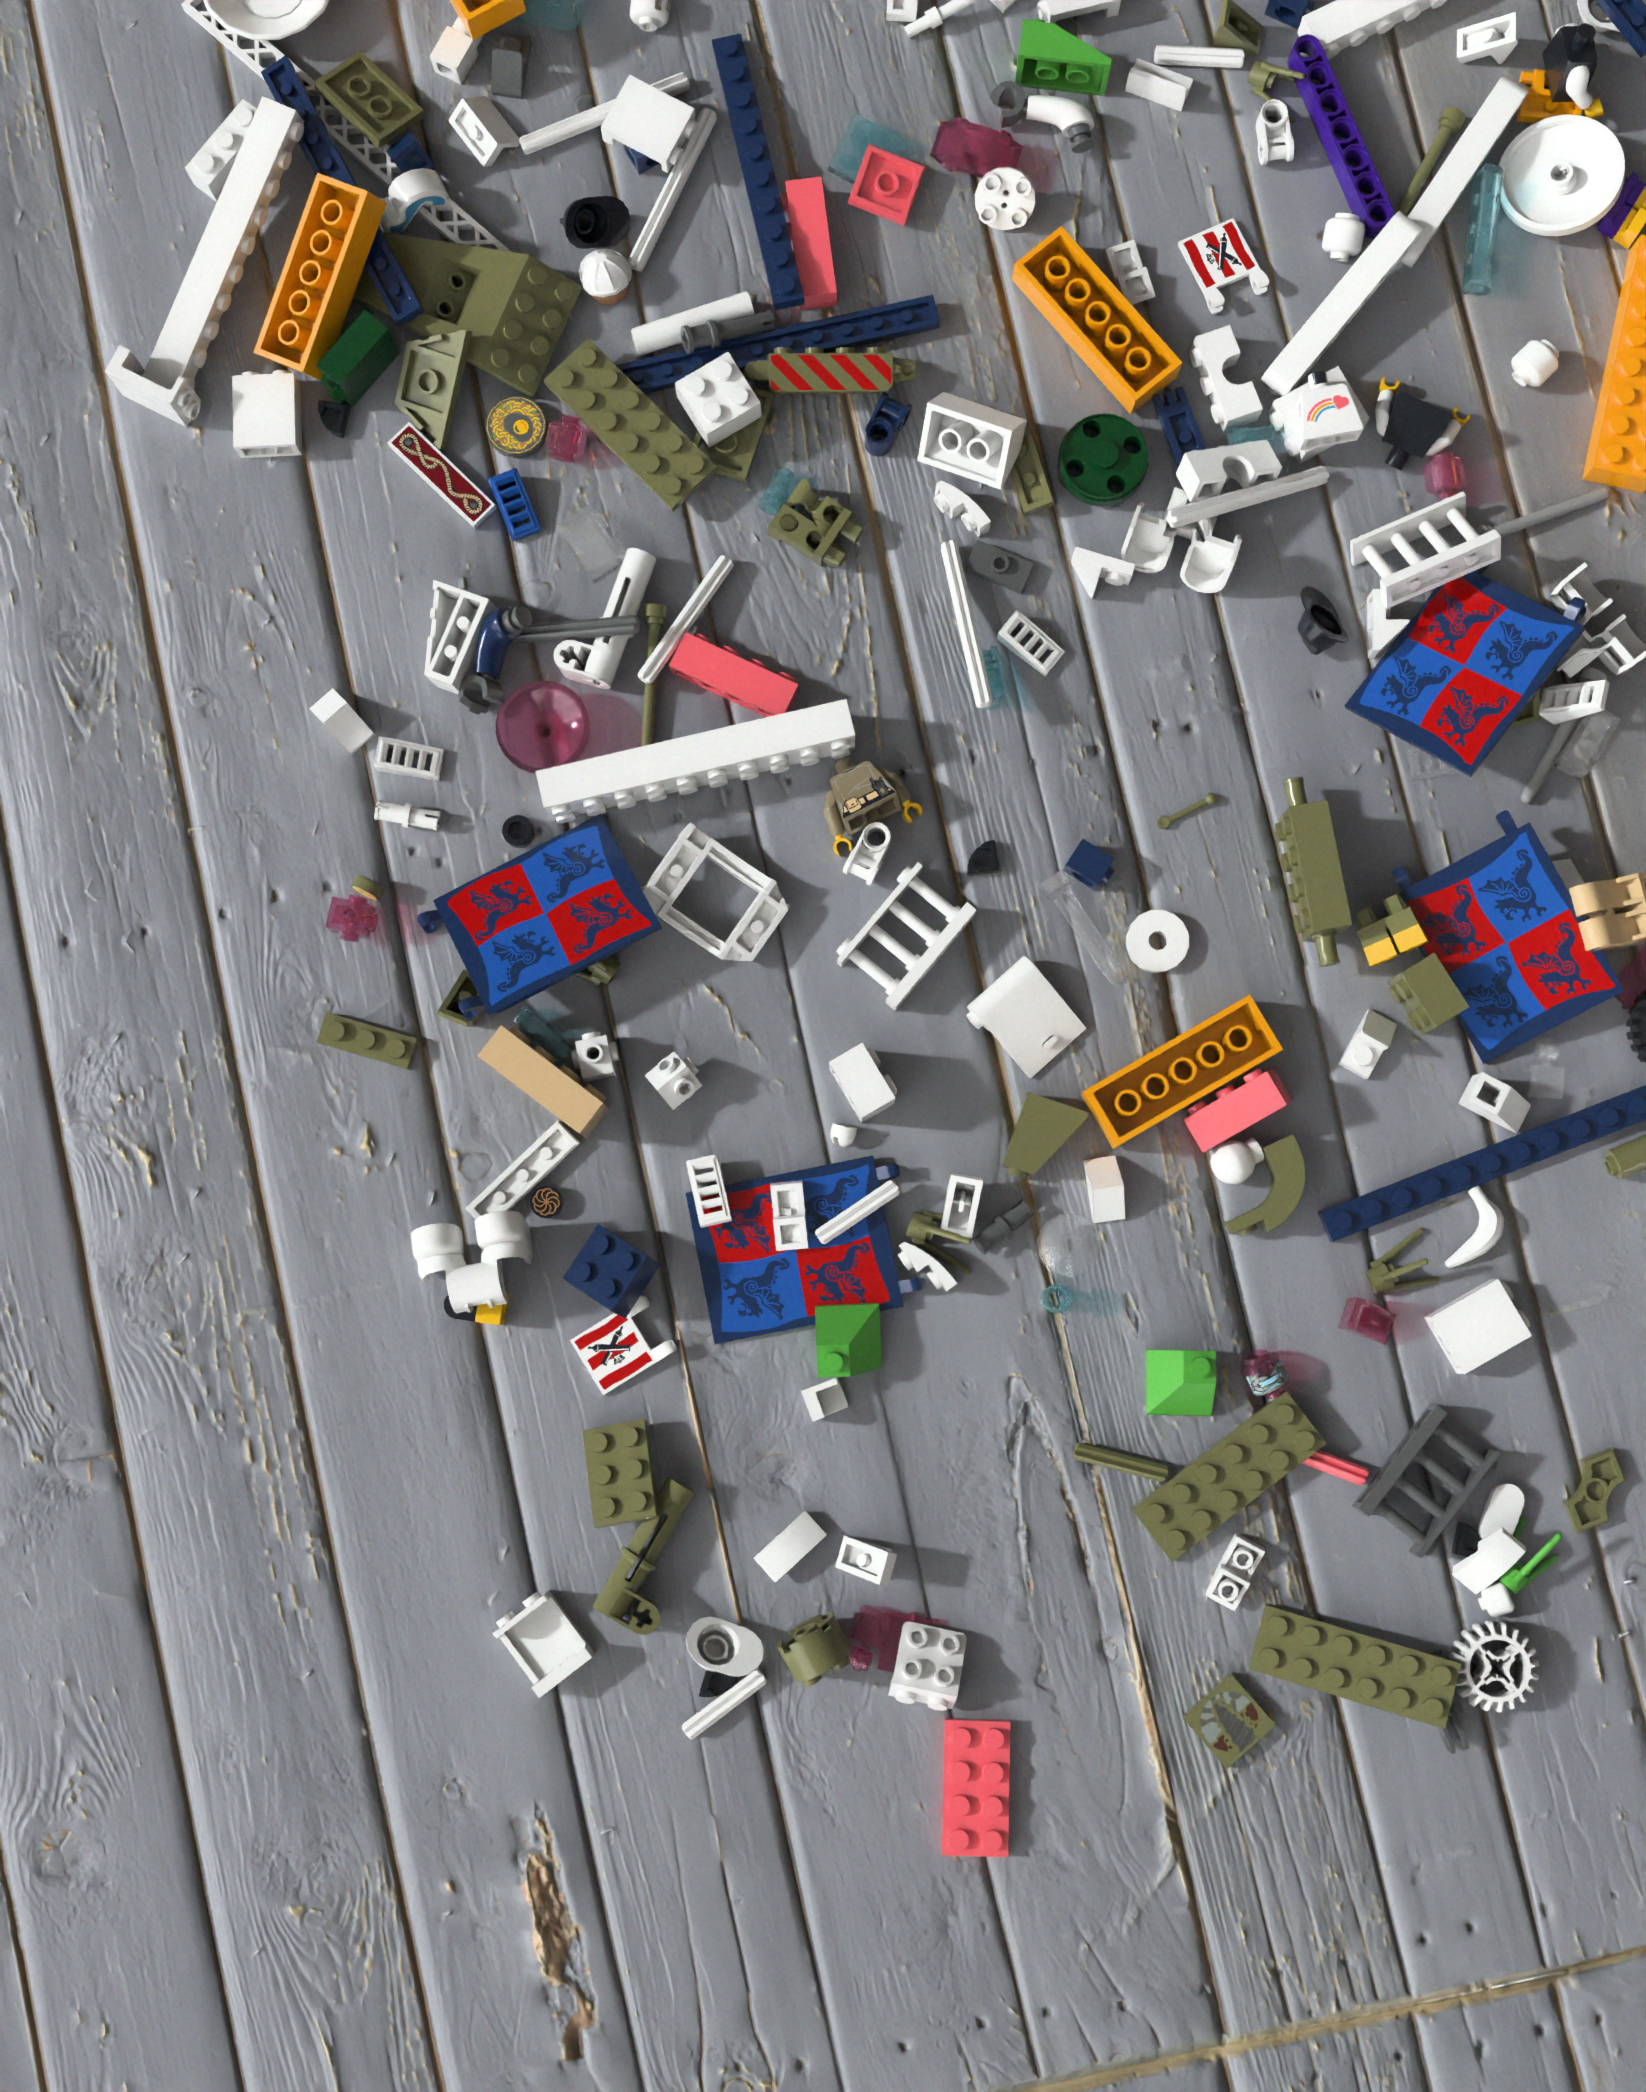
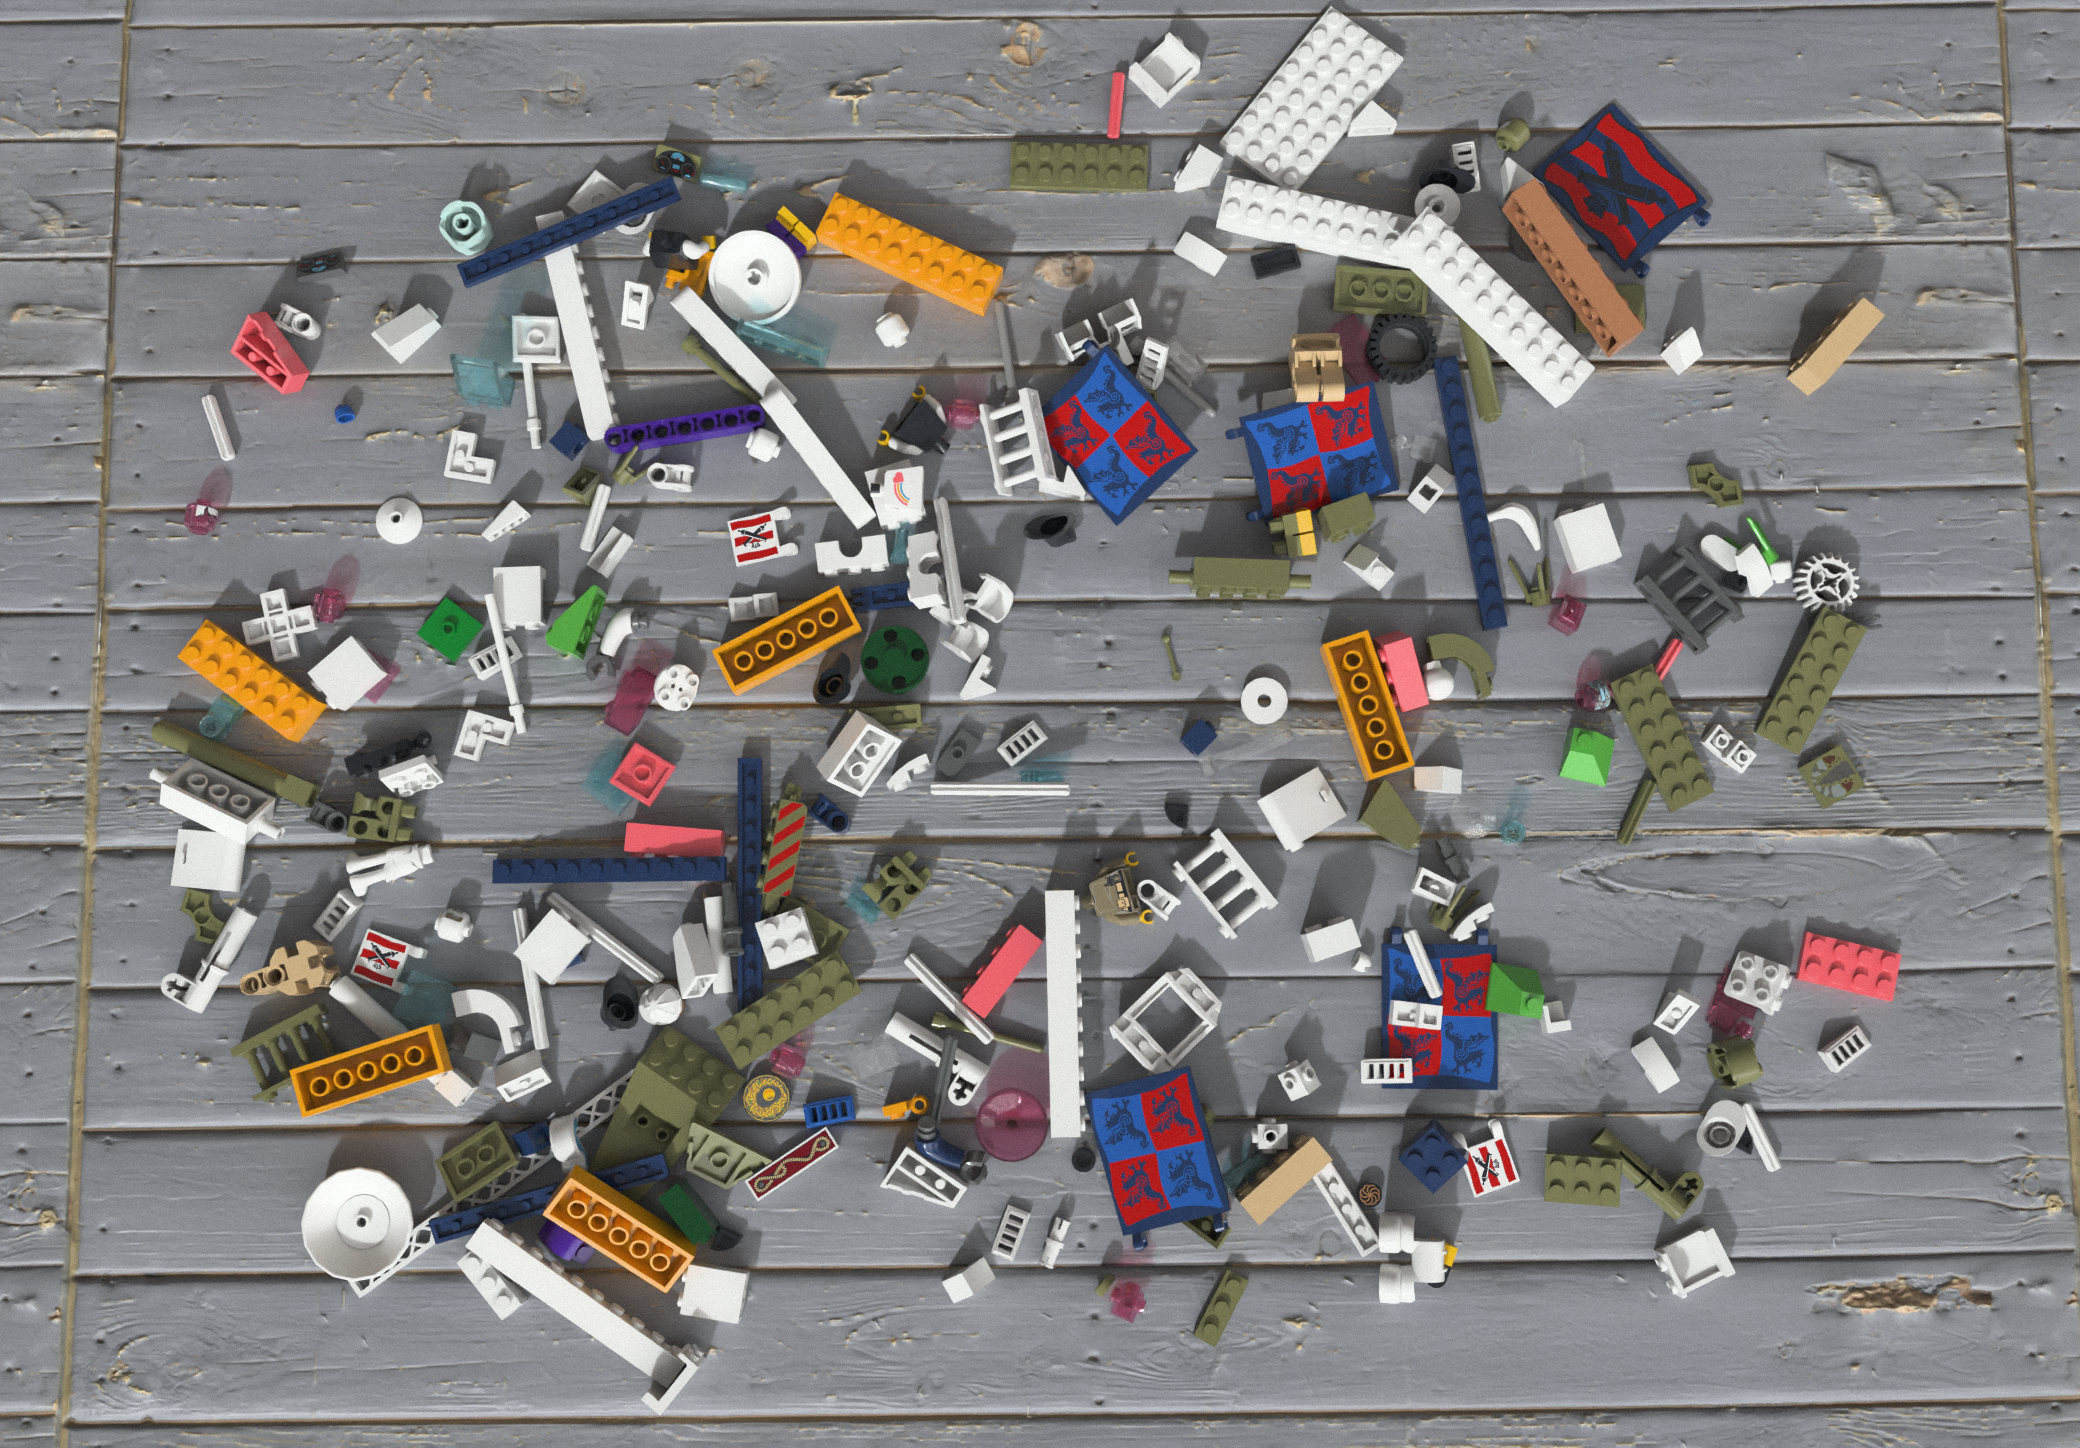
camera: 80 degrees left, 0 degrees up
none -> white arch [451,989,525,1054]
none -> dark purple brick [538,1219,596,1266]
none -> white slope [673,922,718,999]
none -> black piece [812,650,851,705]
none -> light orange plate [882,1095,930,1120]
none -> white slope [1817,1025,1872,1073]

